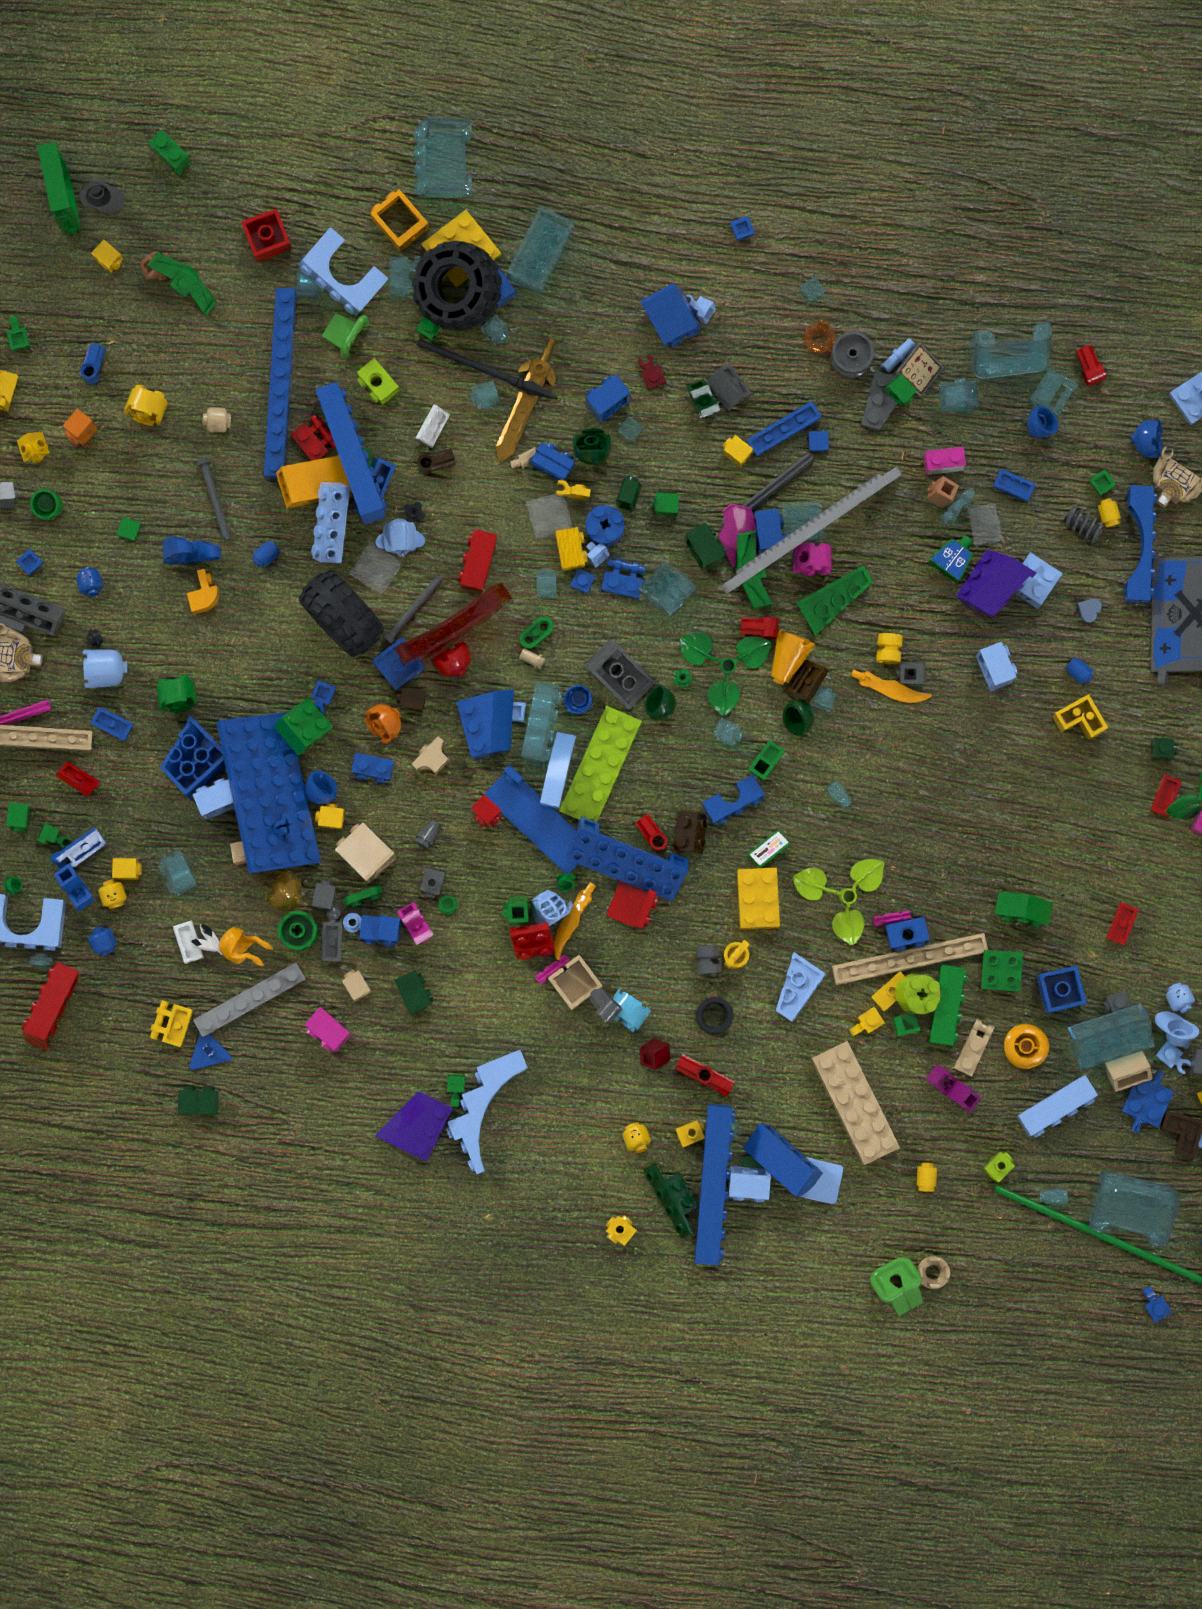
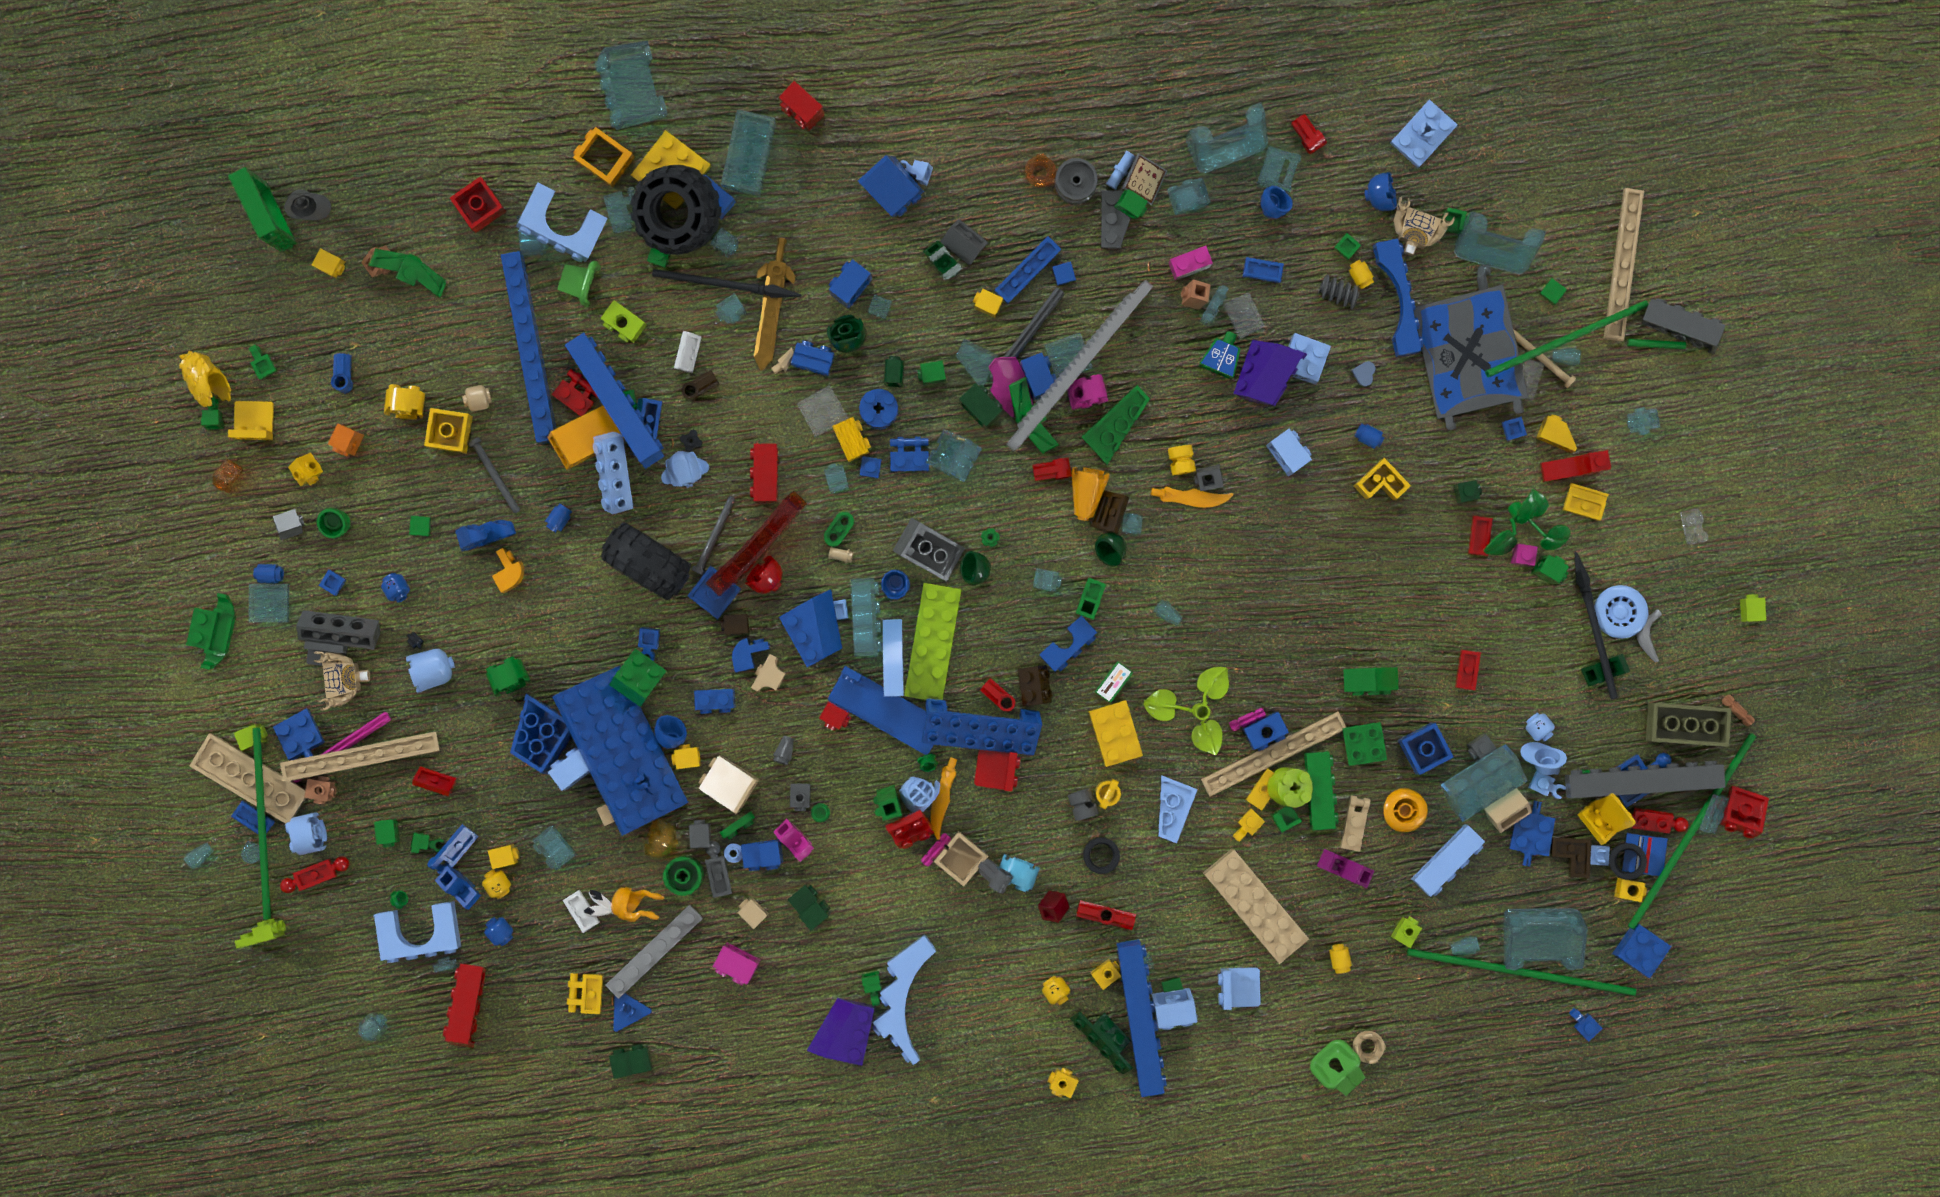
camera: 15 degrees left, 5 degrees up
blue plate [90,707,134,742] -> none
green brick [148,129,191,175] -> none
clear plate [349,542,403,596] -> none
orange cylinder [364,704,401,744] -> none
yellow plate [556,480,591,501] -> none
light blue tile [586,542,610,568] -> none
dark red plate [638,354,666,391] -> none
green plant [679,632,772,716] -> none
blue plate [730,216,755,241] -> none
blue brick [743,1123,823,1197] -> none
clear light blue tile [799,276,826,303] -> none
none -> yellow brick [424,408,473,454]
none -> blue brick [732,638,771,672]
none -> red brick [778,81,825,132]
none -> clear light blue wing [956,339,998,386]

